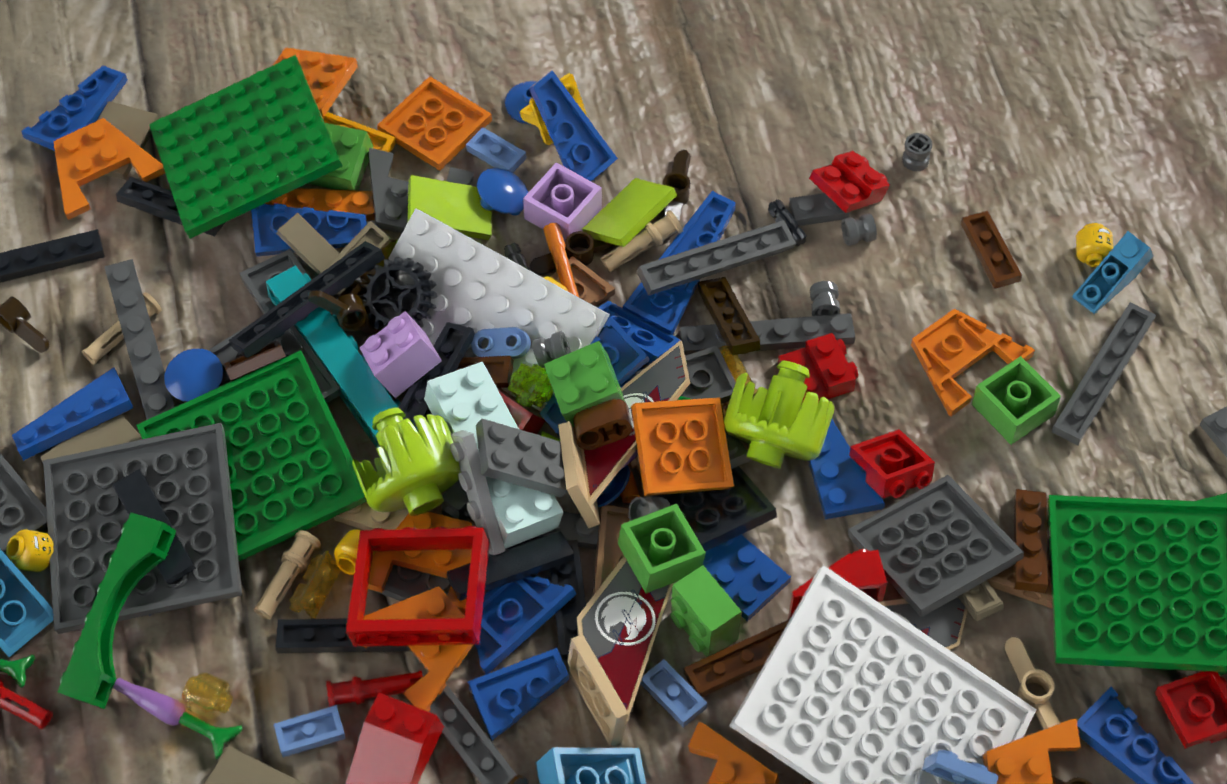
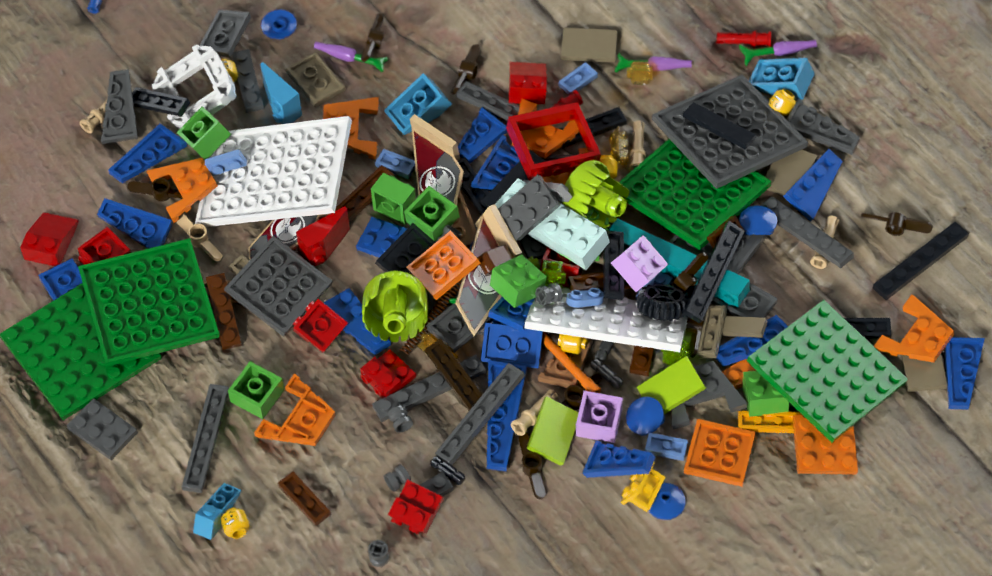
camera: 160 degrees right, 0 degrees up
green arch [57,512,177,710] -> none

